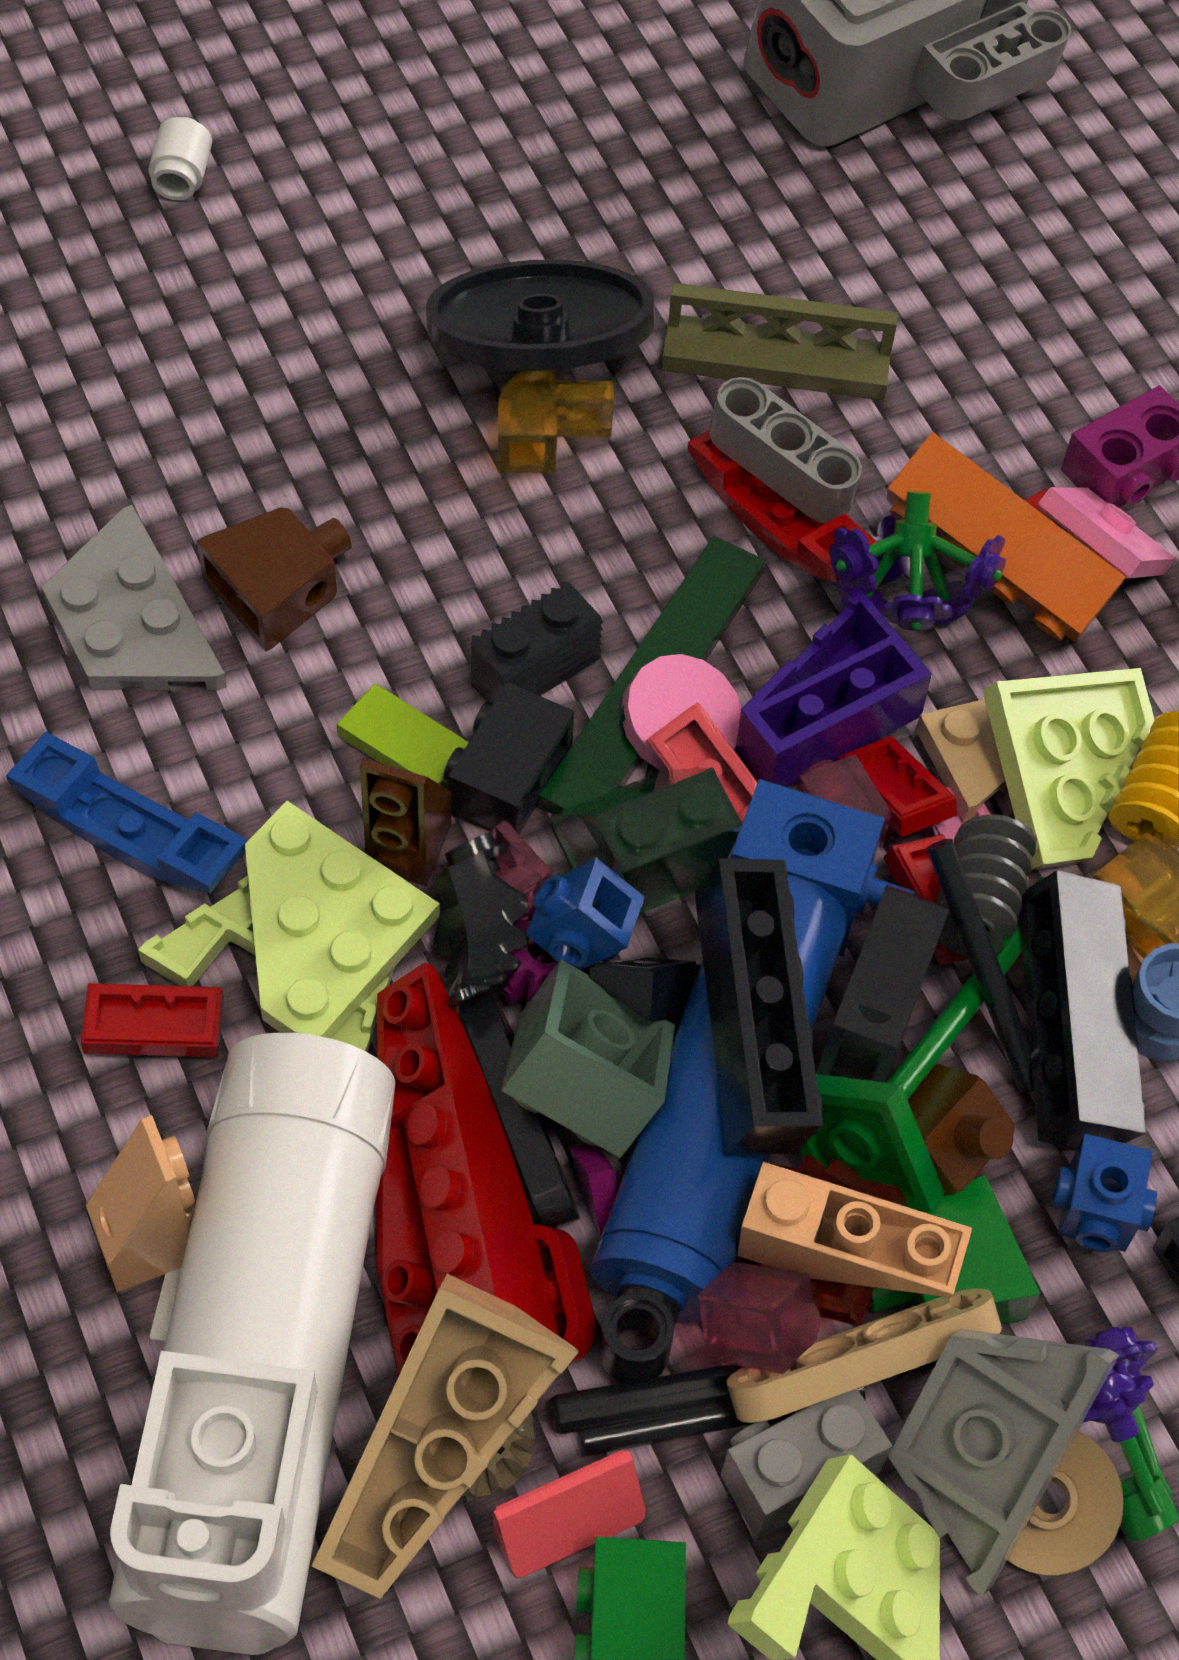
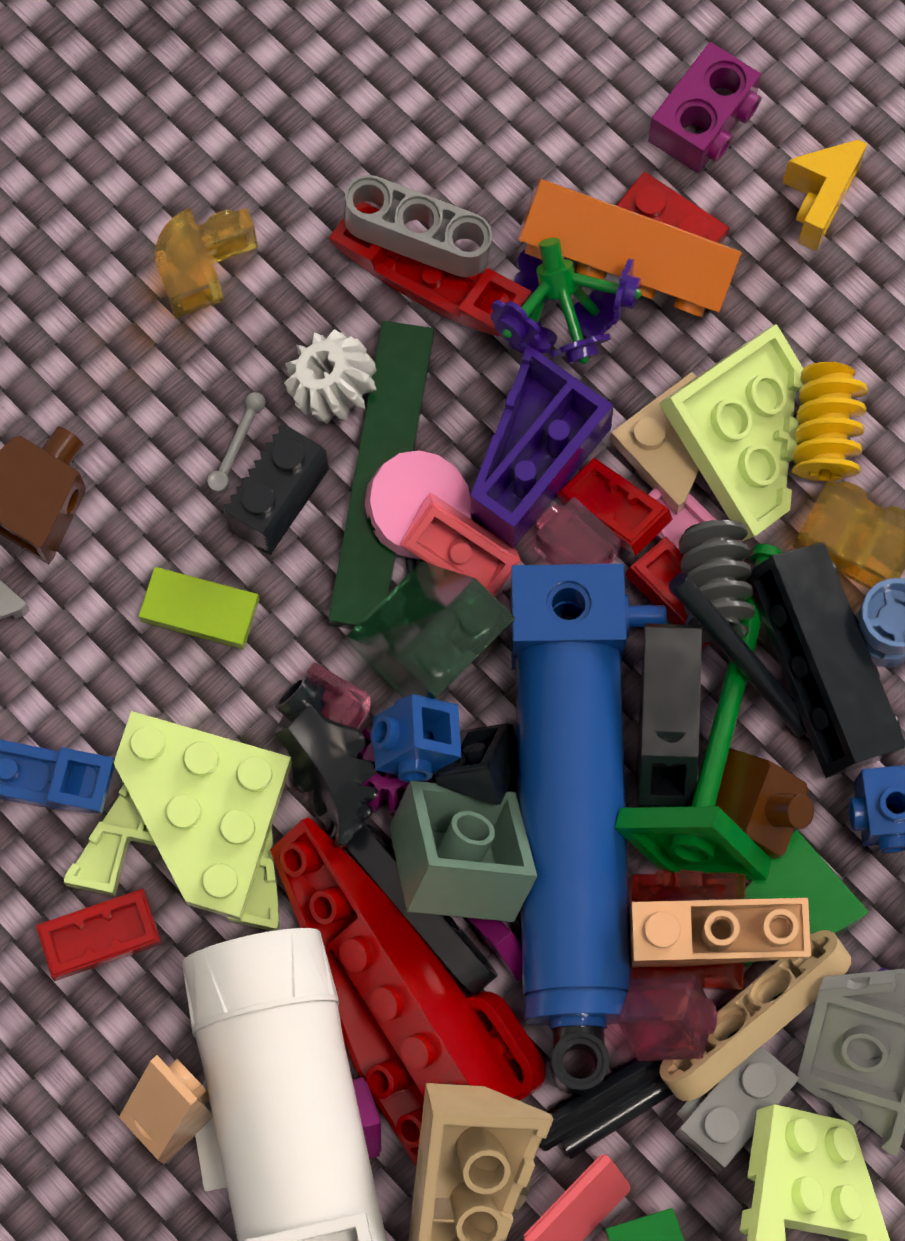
camera: 15 degrees left, 15 degrees up
reddish brown slope [360,758,452,887] -> none
black dish [426,259,655,371] -> none
black brick [443,682,574,839] -> none
olive fence [661,283,898,401] -> none
black brick [694,858,823,1154] -> none
bright pink plate [1038,487,1177,578] -> none
none -> light grey hinge [207,392,266,494]
none -> white gear [284,329,377,424]
none -> magenta tile [352,1077,382,1159]

